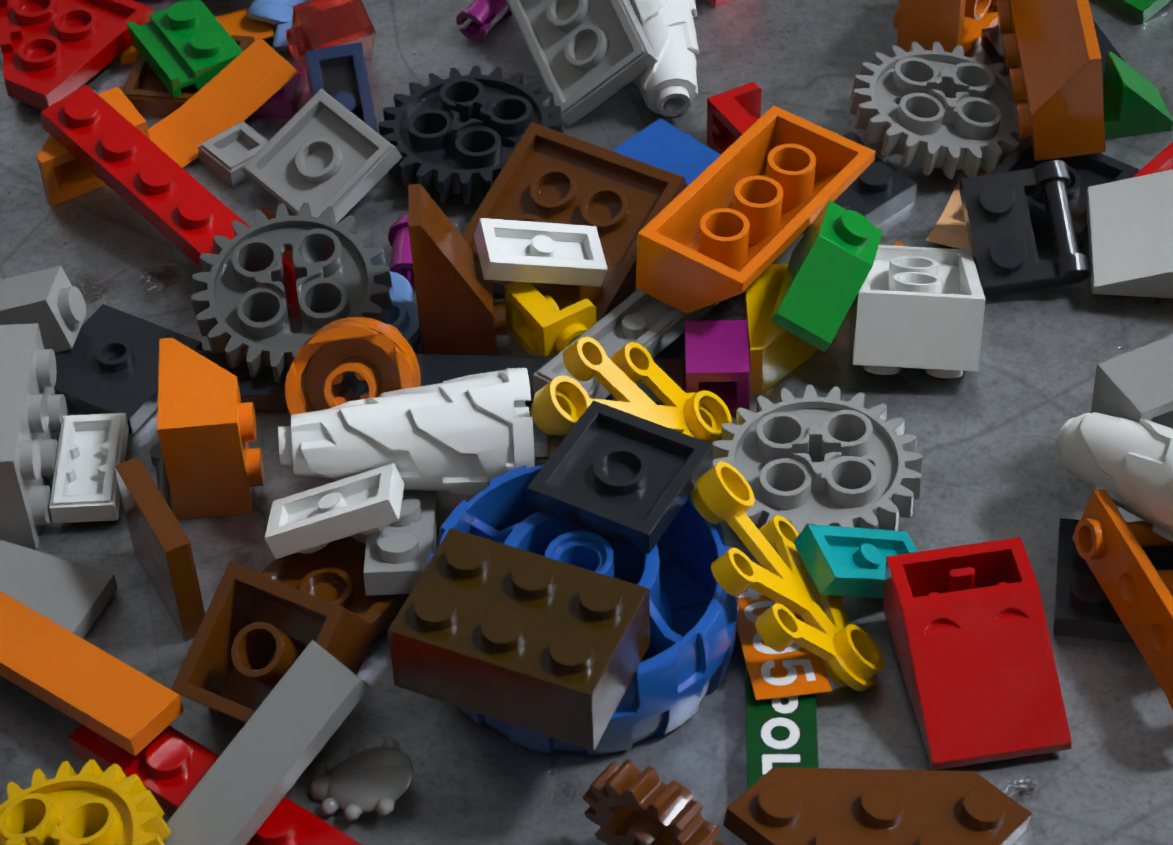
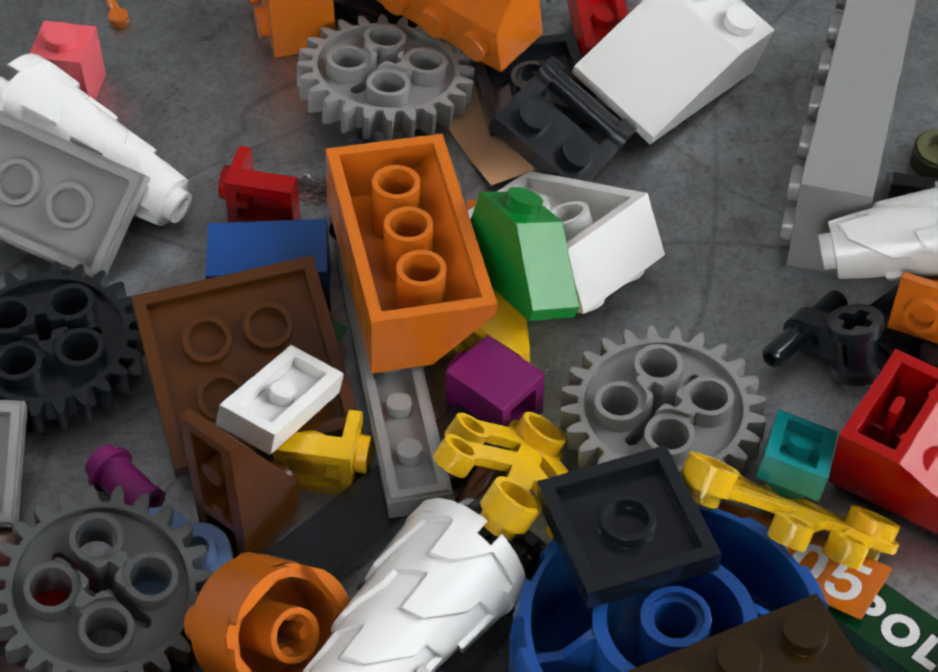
camera: 50 degrees left, 5 degrees up
none -> black piece [762,290,886,386]

